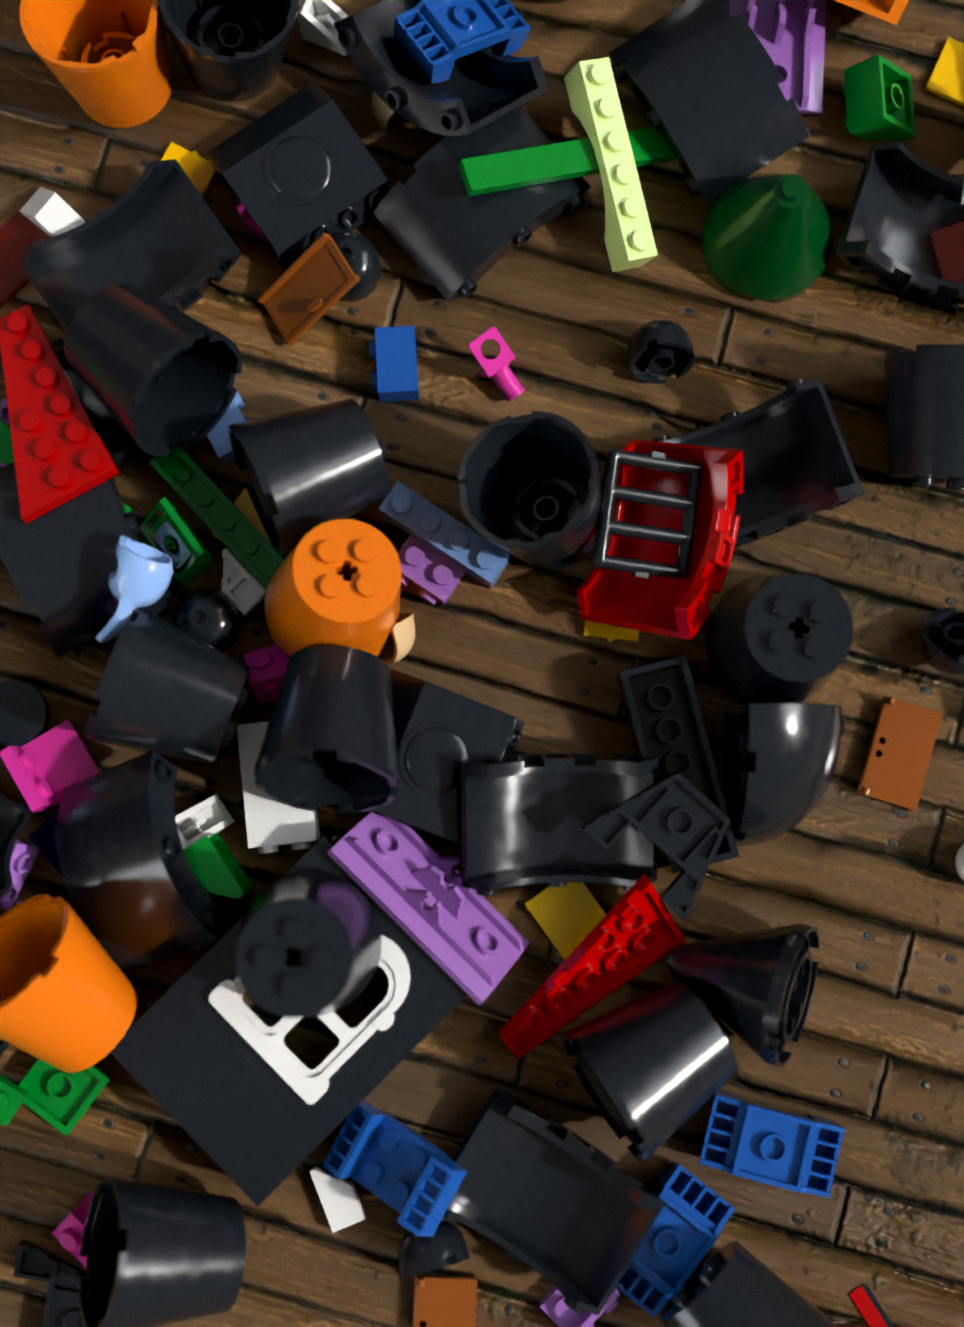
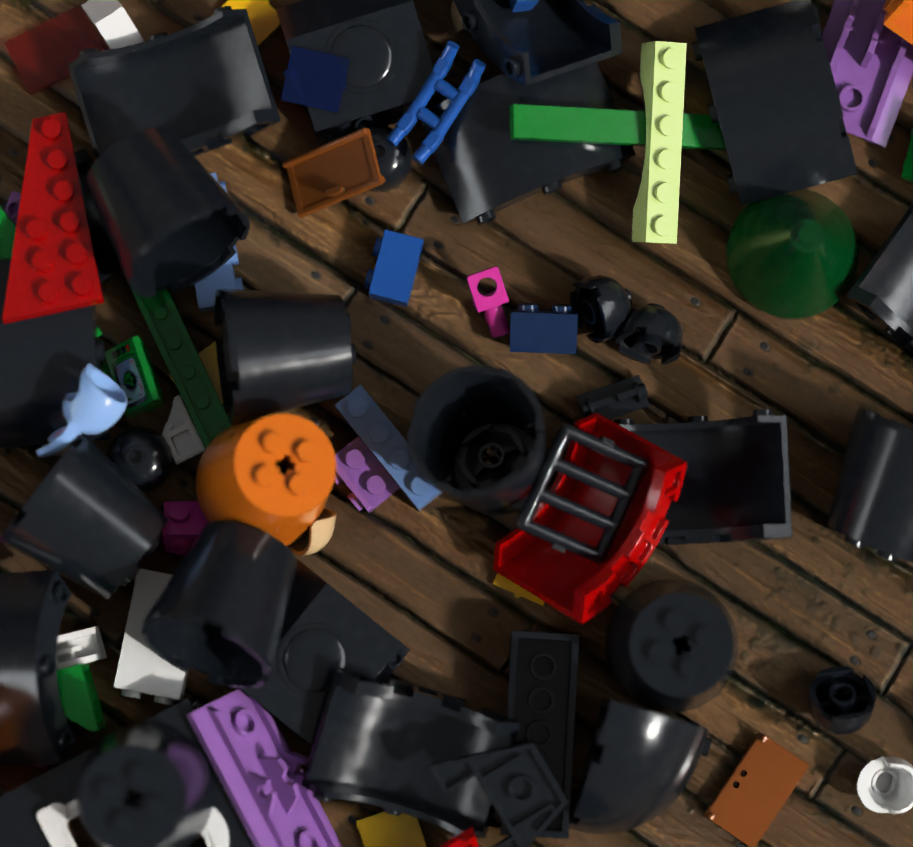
camera: 15 degrees right, 0 degrees up
none -> clear blue piece [281,46,350,113]
none -> blue piece [386,41,486,165]
none -> dark blue brick [510,303,578,354]
none -> black cylinder [570,275,632,344]
none -> black hinge [577,375,650,420]

